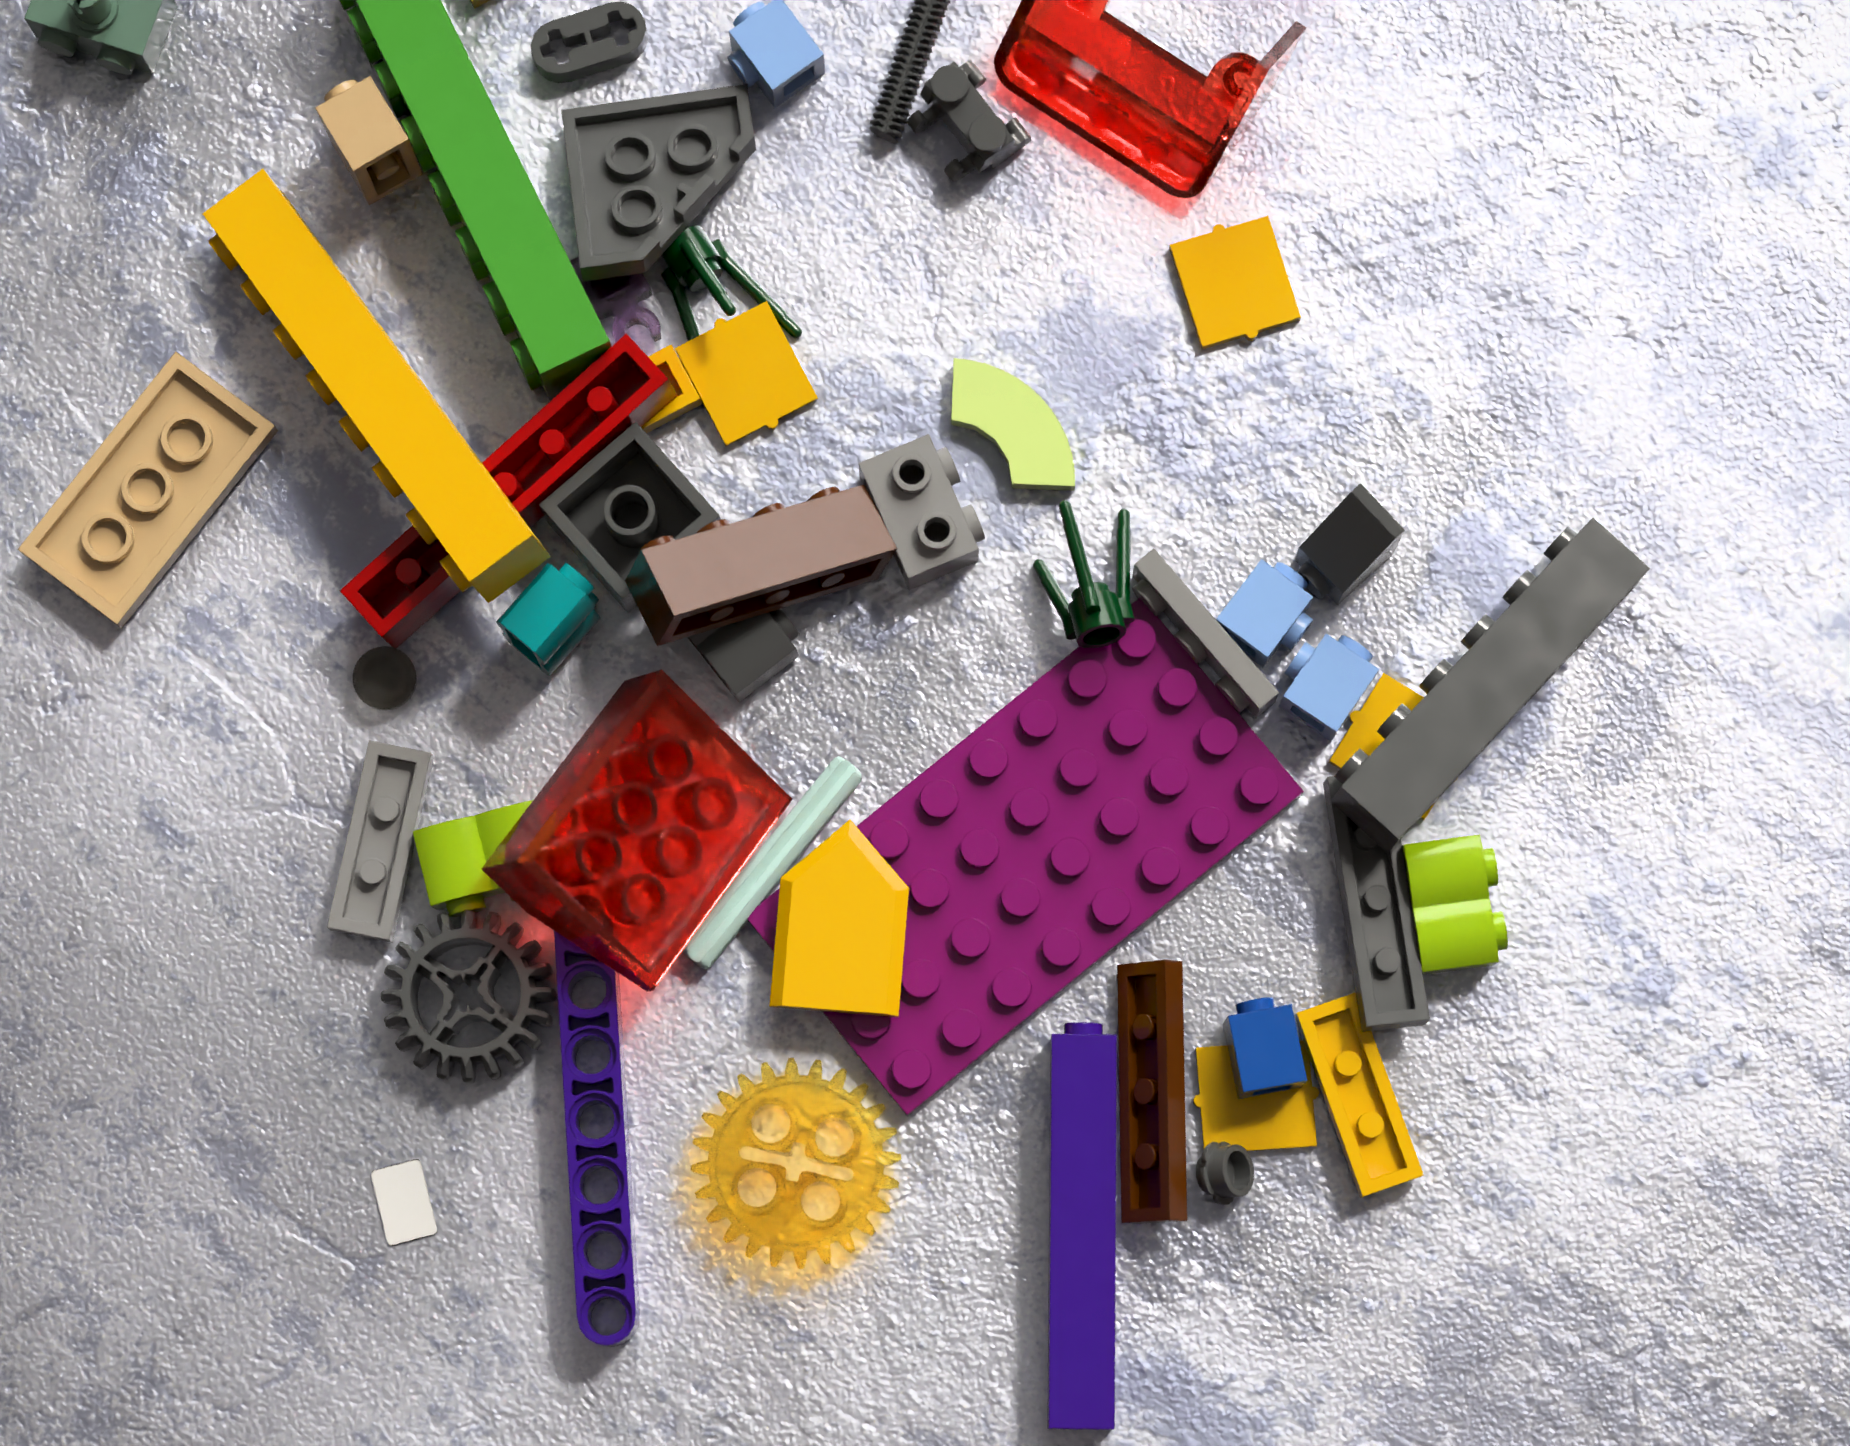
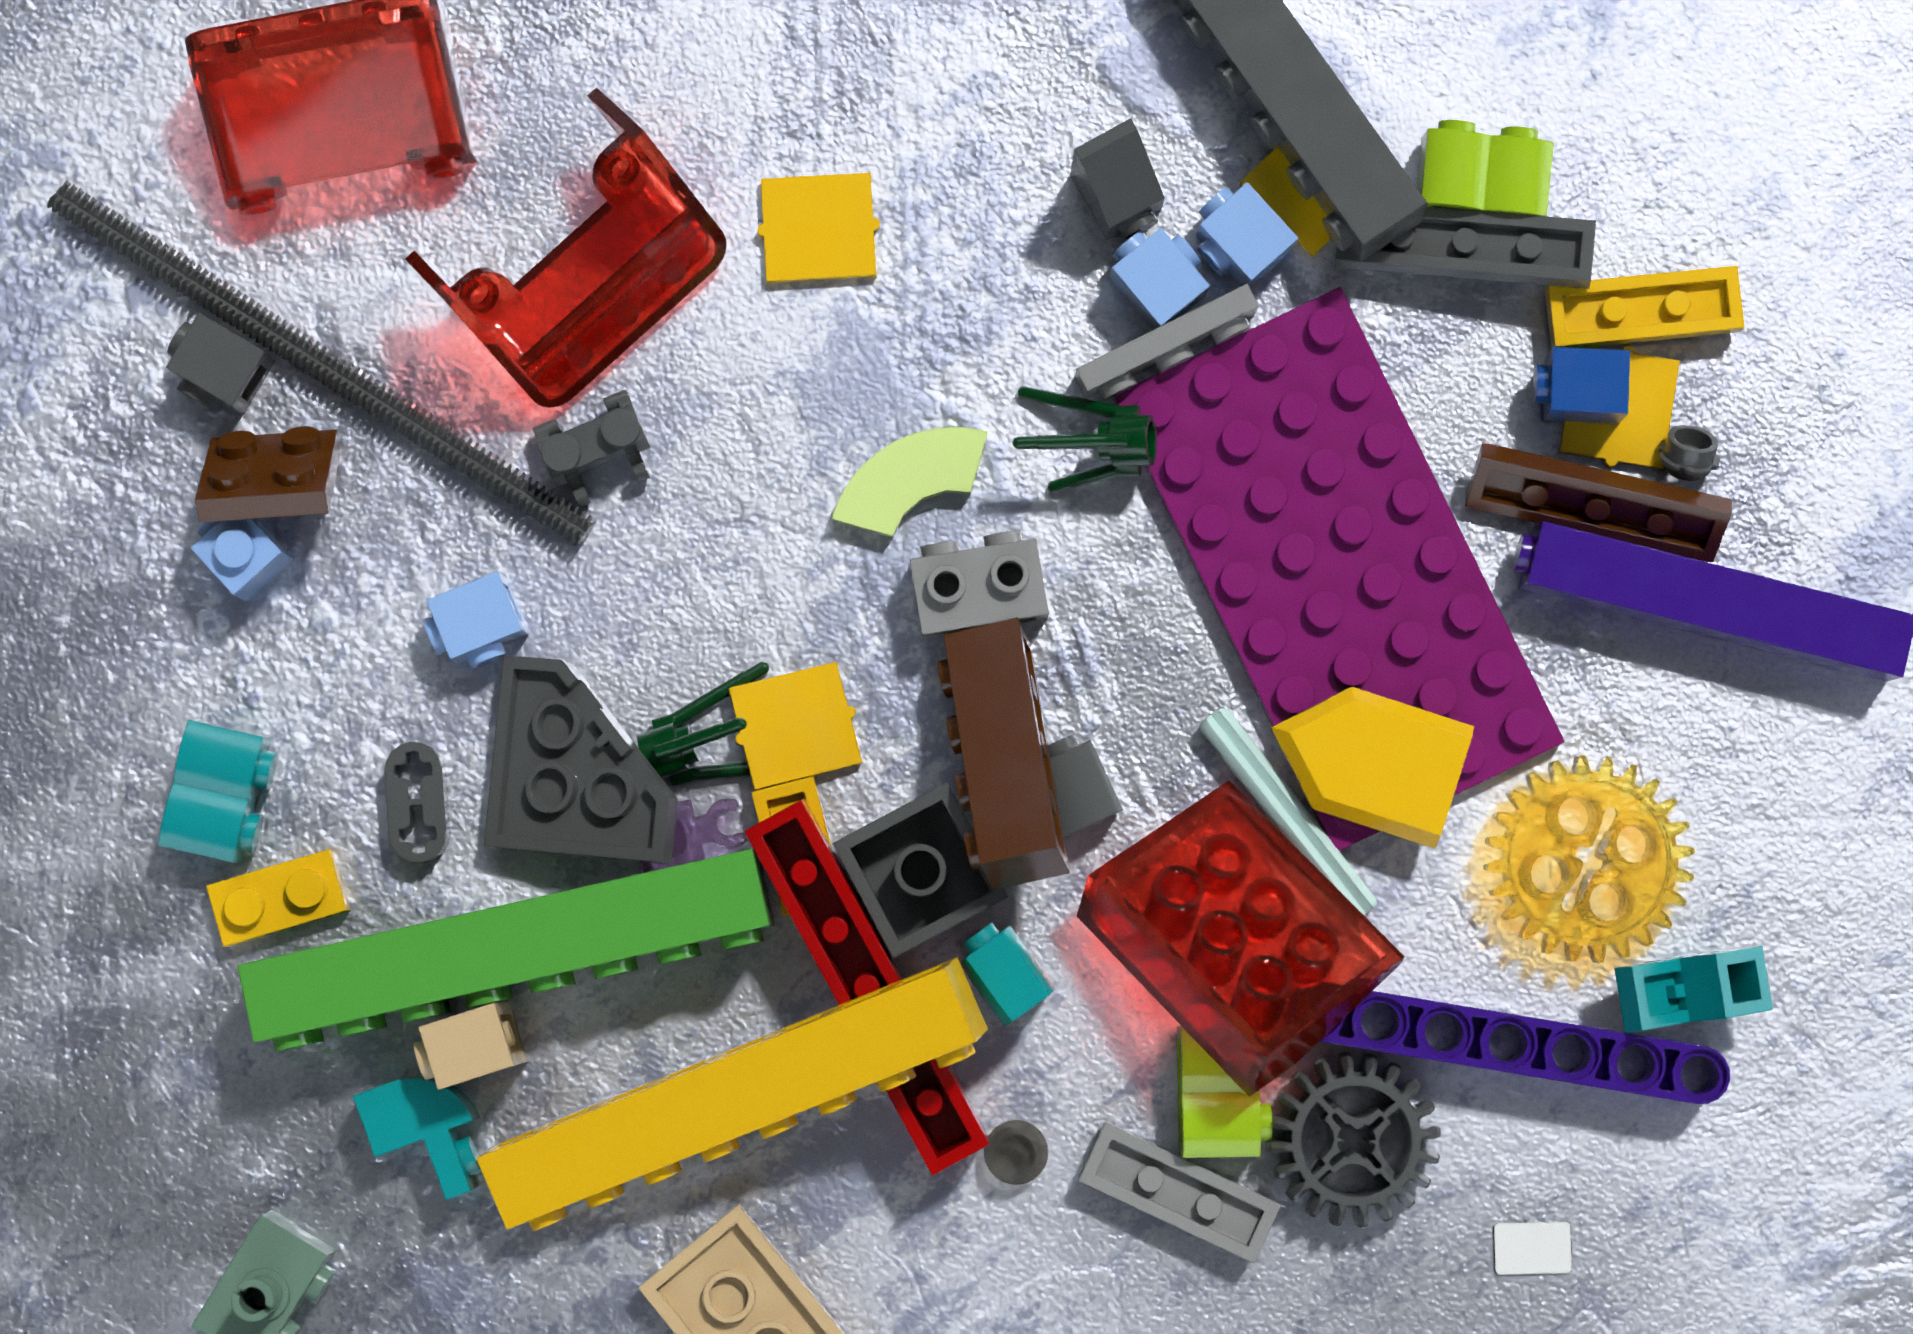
camera: 80 degrees left, 5 degrees up
none -> teal brick [353,1076,482,1200]
none -> teal brick [1614,946,1773,1032]

